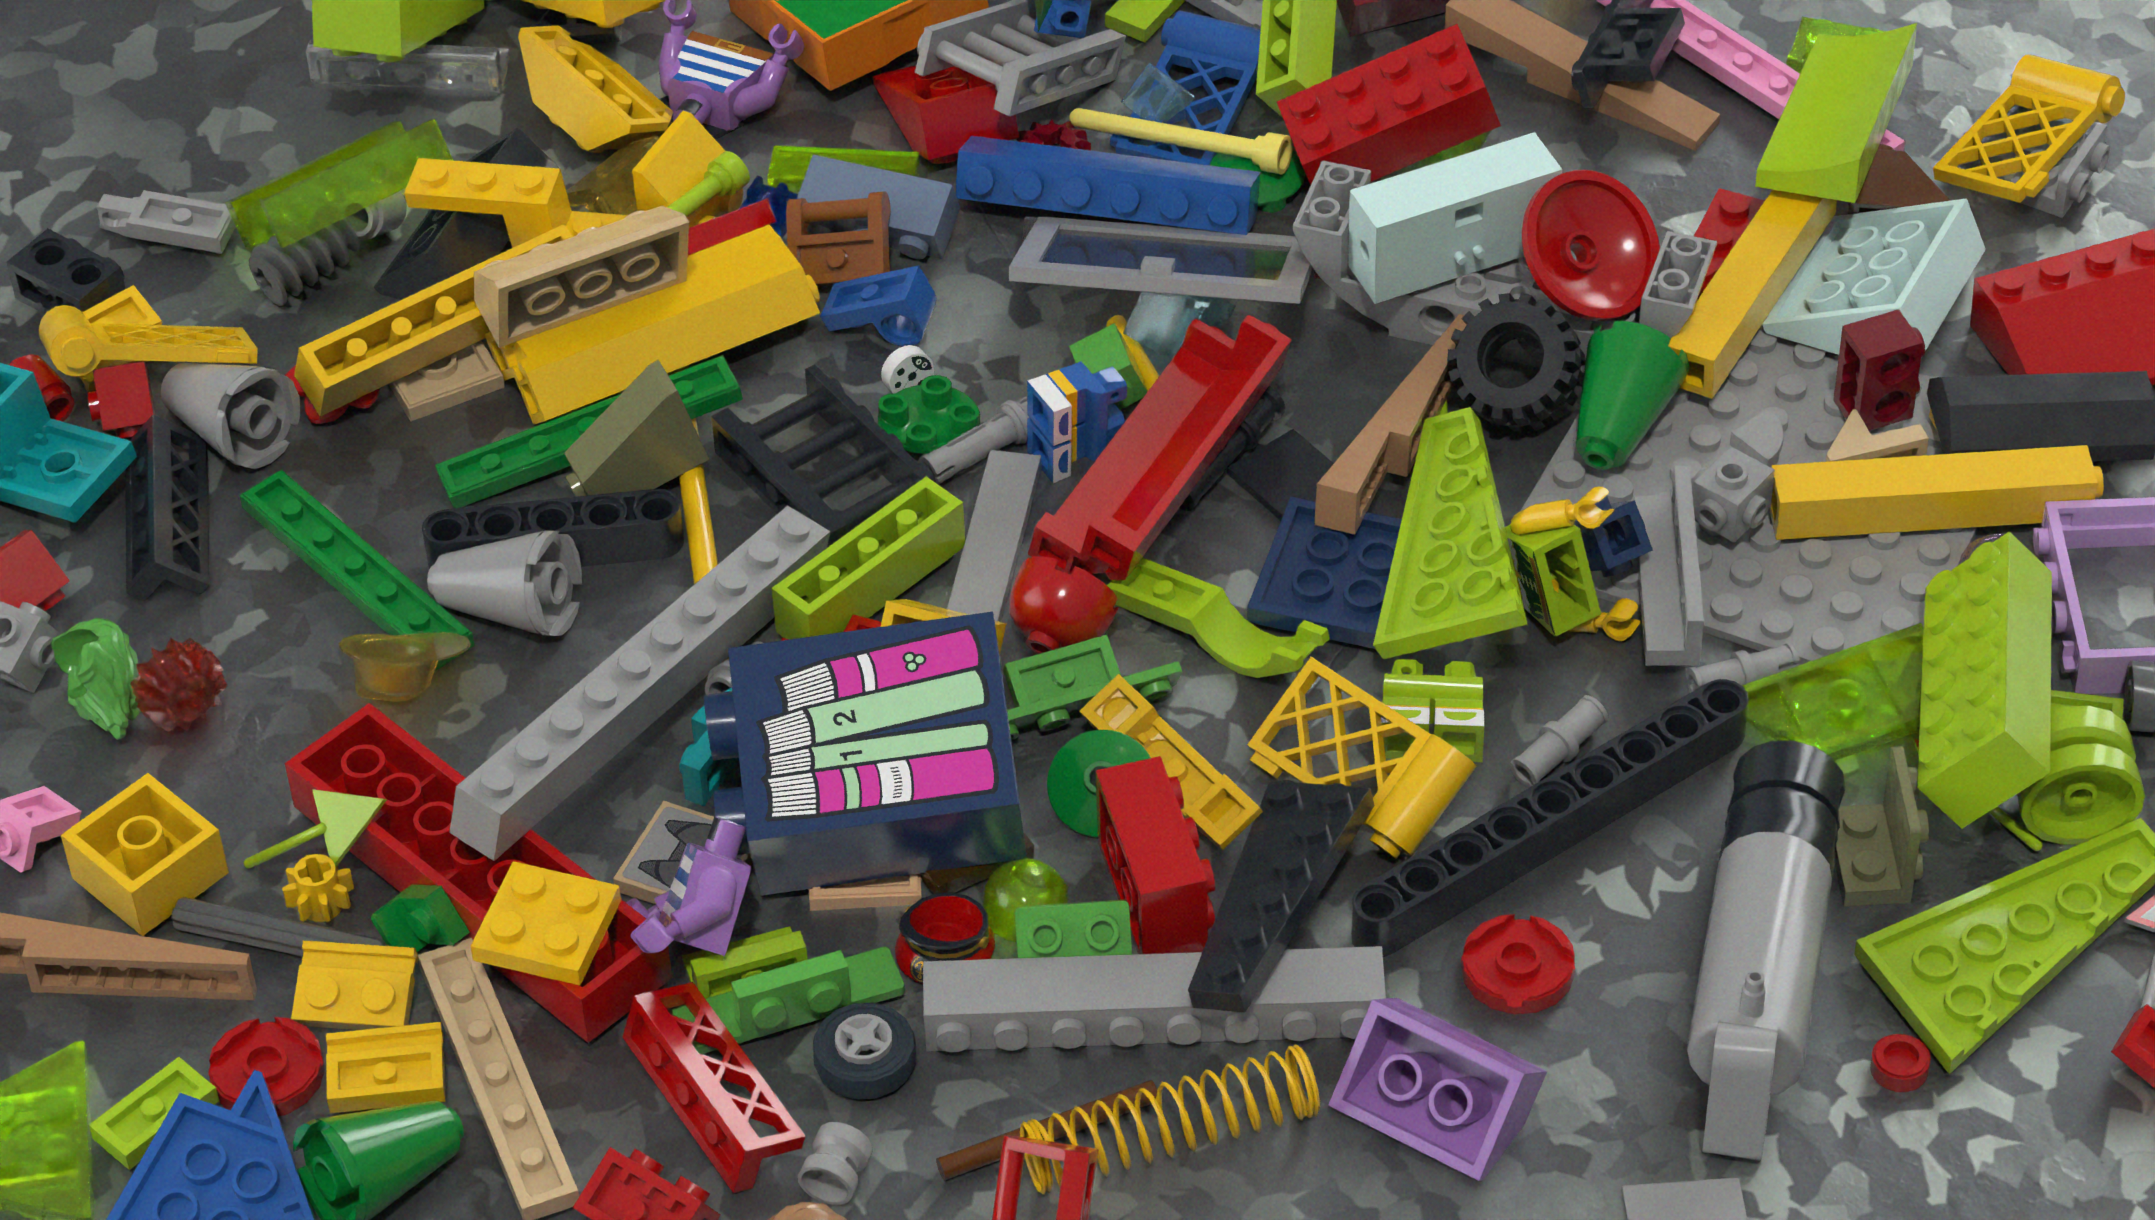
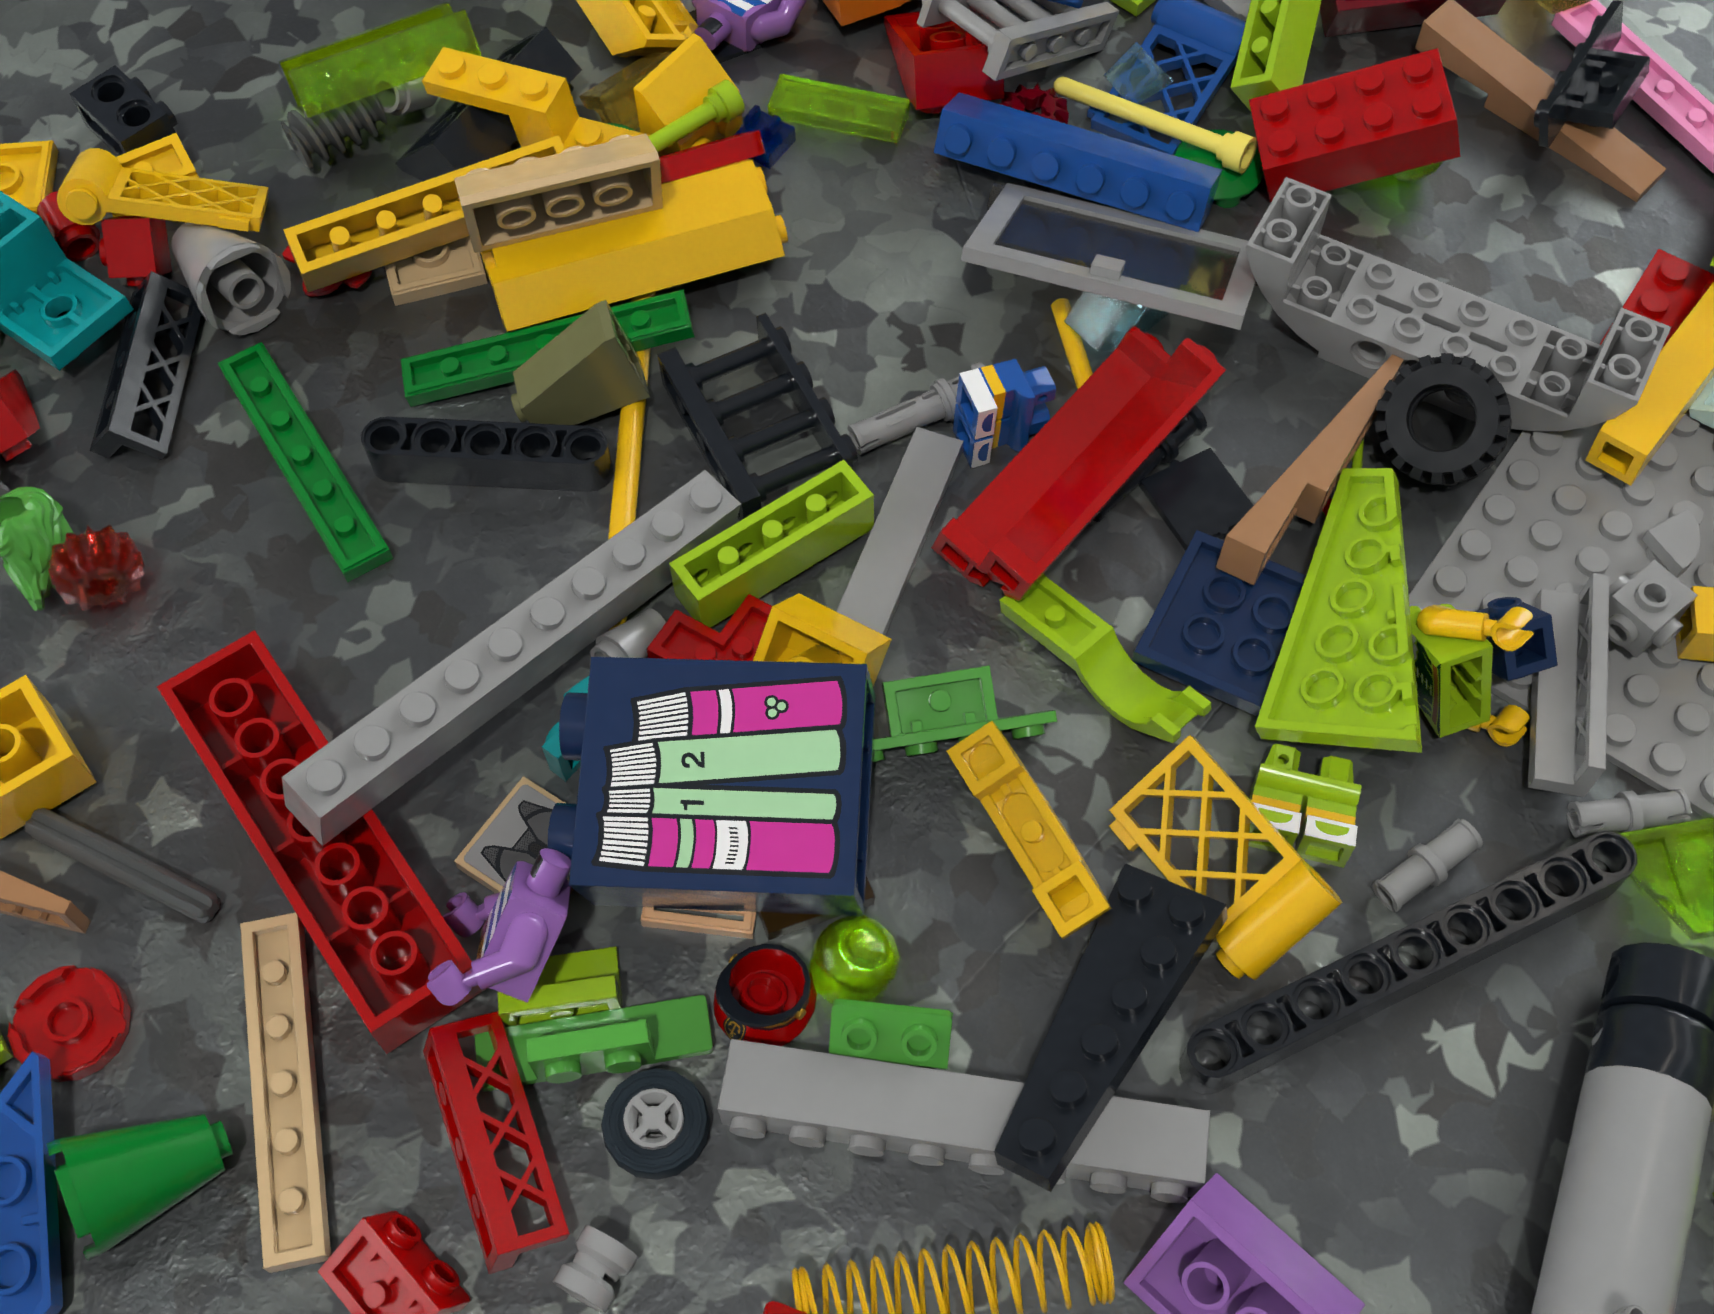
camera: 10 degrees right, 15 degrees up
light grey hinge [97,190,239,254] -> none
lime piece [243,789,387,869] -> none
yellow gear [282,854,354,922] -> none
yellow plate [291,940,418,1030] -> none
yellow plate [326,1022,446,1114] -> none
clear yellow piece [339,632,471,702] -> none
green bracket [371,884,470,952] -> none
light grey cone [427,530,582,636] -> none
yellow plate [470,861,621,985] -> none
dark orange plate [786,191,891,287] -> none
sand blue brick [797,154,960,259] -> none
blue plate [820,265,937,347] -> none
green dish [878,375,980,454] -> none
white tile [881,345,934,393] -> none
reddish brown bar [936,1080,1157,1181] -> none
red cylinder [1009,556,1119,654] -> none
green dish [1047,730,1151,838] -> none
bright green brick [1069,323,1148,410] -> none
red brick [1096,756,1215,954] -> none
light aqua brick [1348,132,1563,304] -> none
red tile [1461,914,1575,1015] -> none
red dish [1522,170,1660,321] -> none
green cone [1576,321,1689,470] -> none

